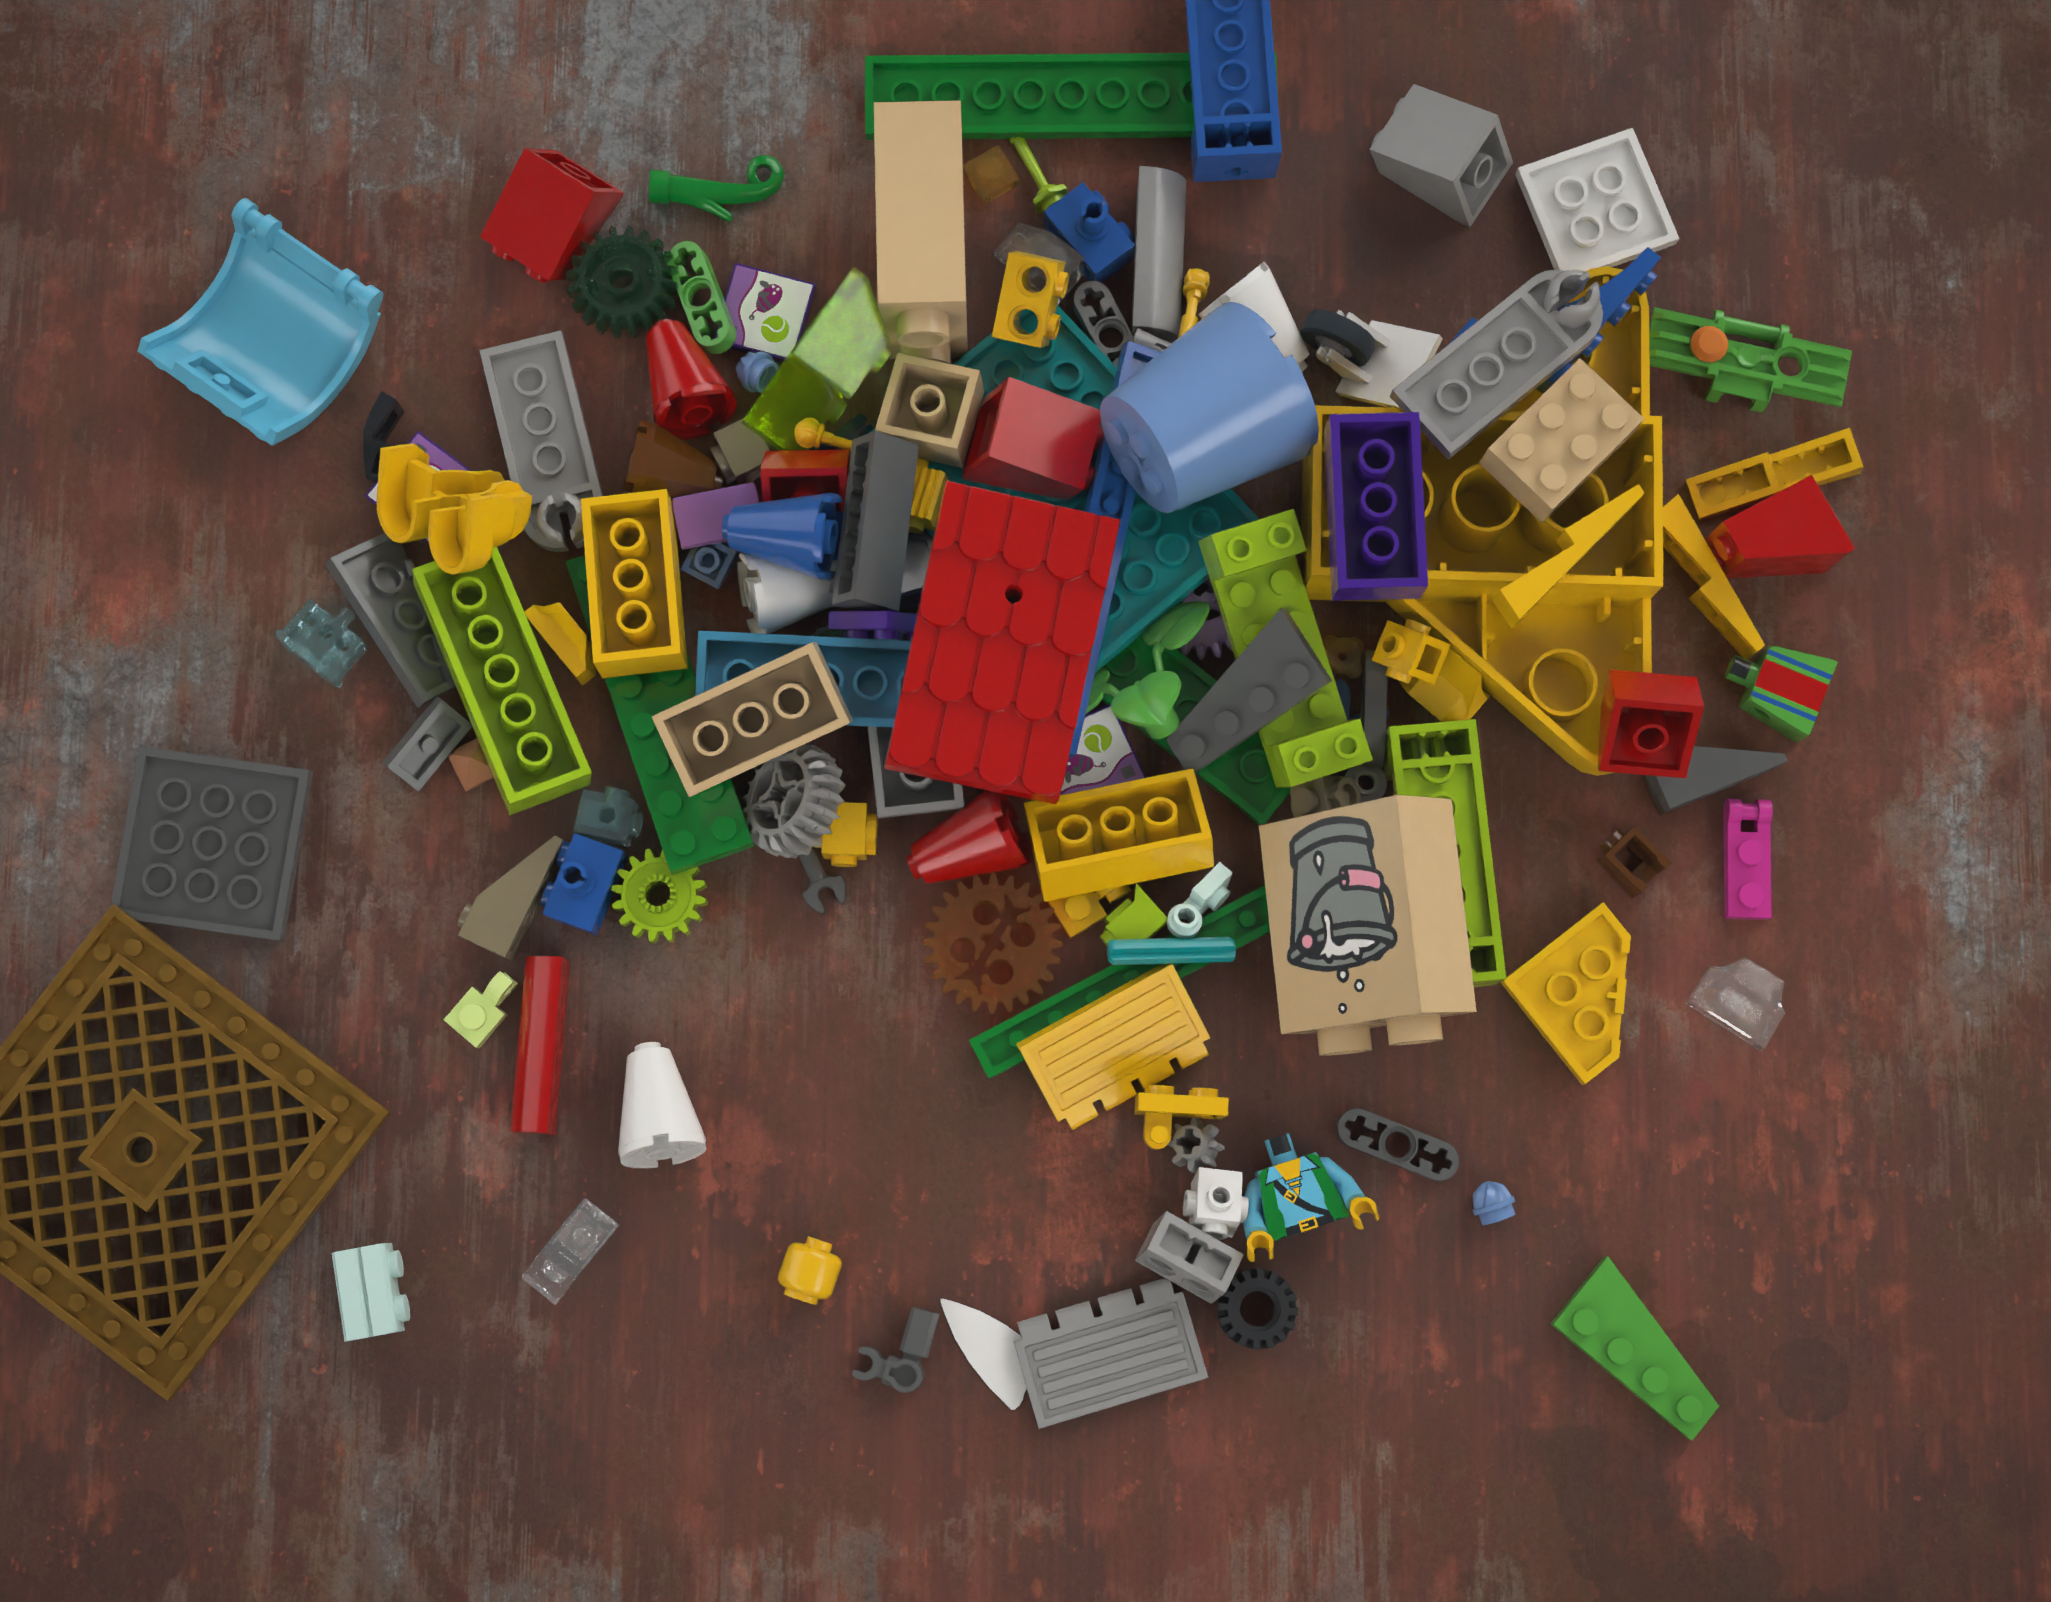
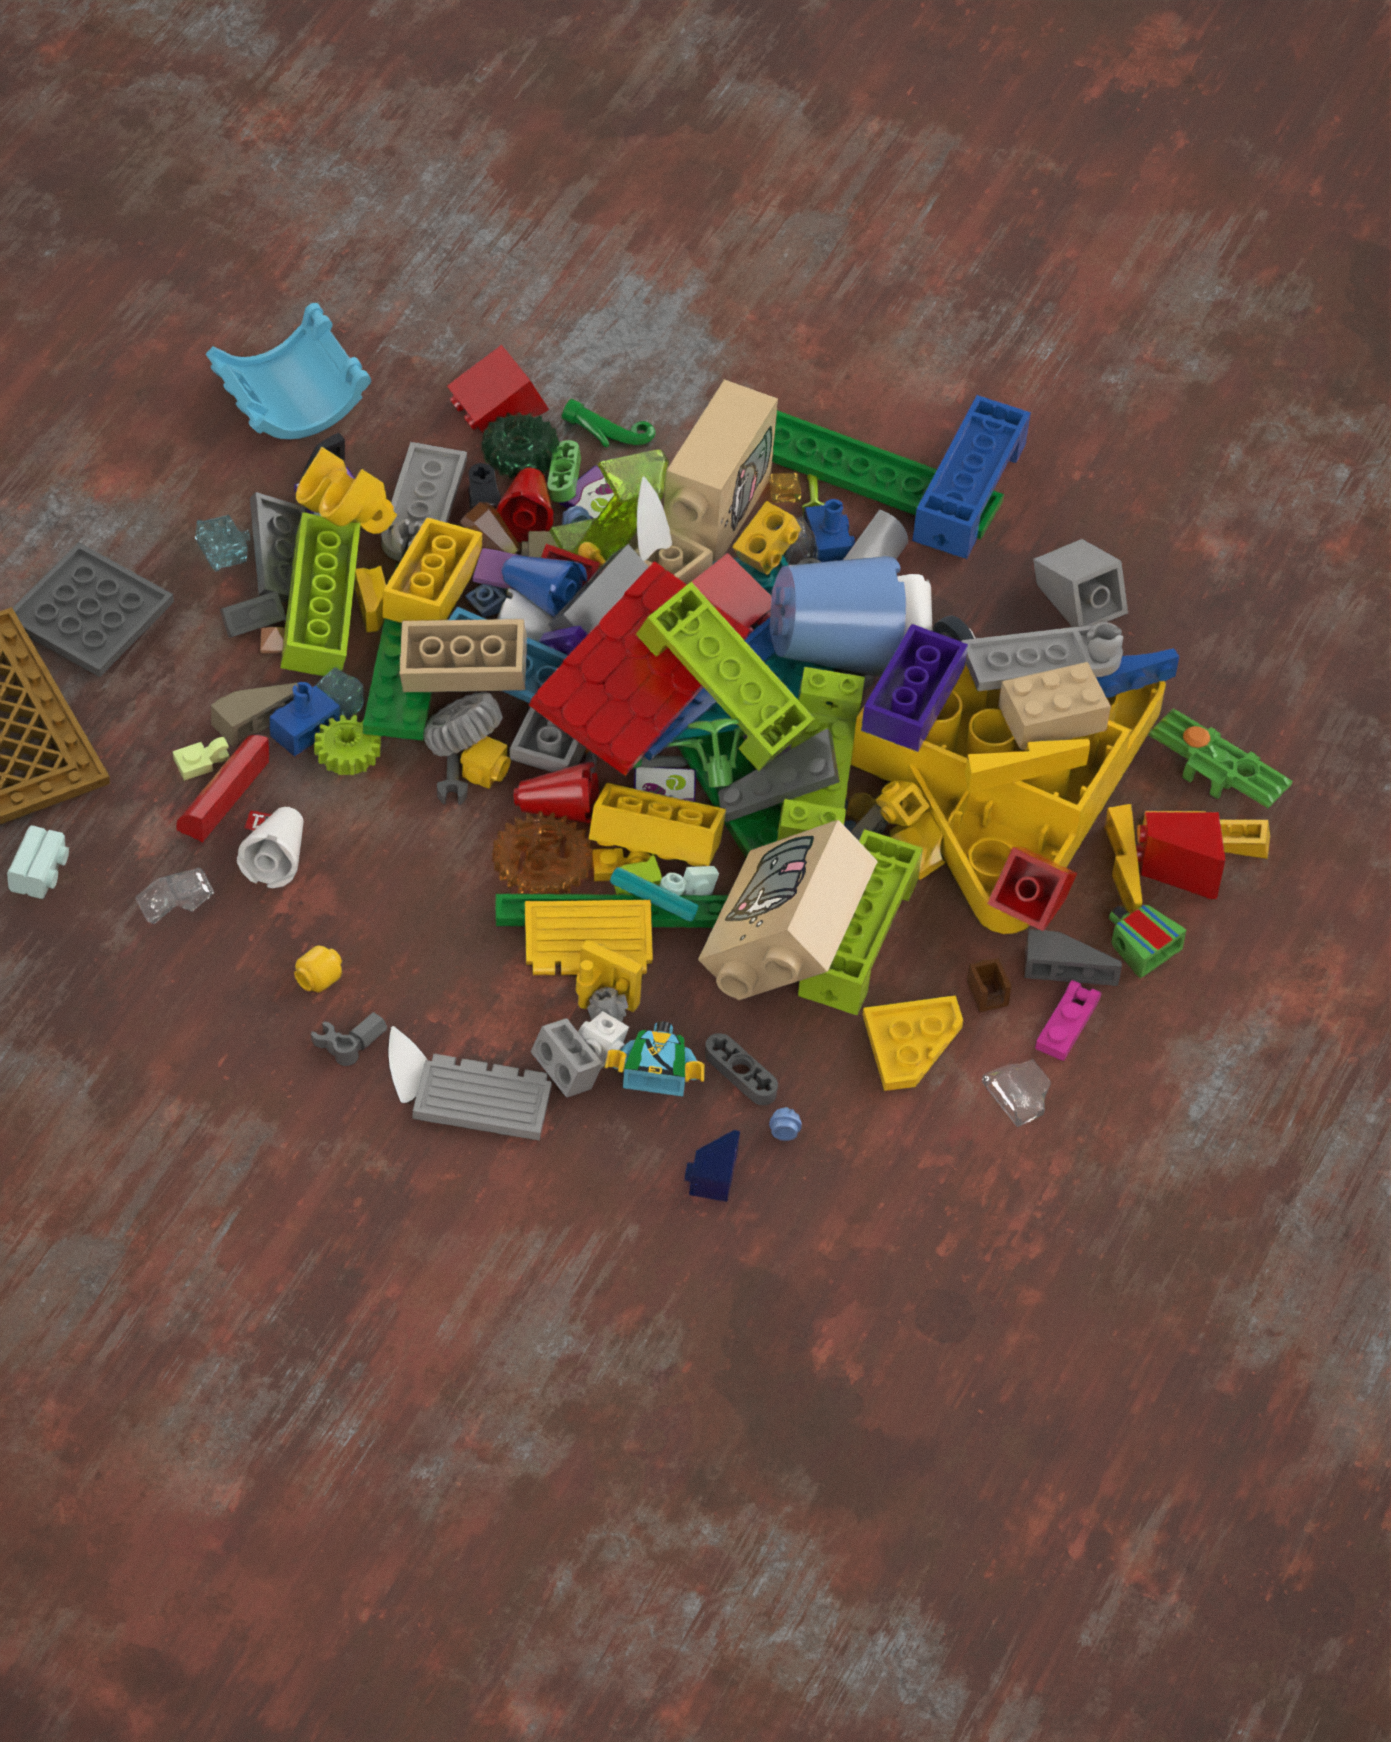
camera: 25 degrees right, 30 degrees down
black tyre [1216,1268,1298,1350] -> none
white plate [1515,128,1679,271] -> none
bright green wing [1550,1256,1719,1441] -> none
none -> red sticker [244,811,272,831]
none -> black piece [468,463,501,511]
none -> lime plate [636,582,815,771]
none -> white sticker [637,476,672,561]
none -> clear blue slope [684,1130,740,1202]

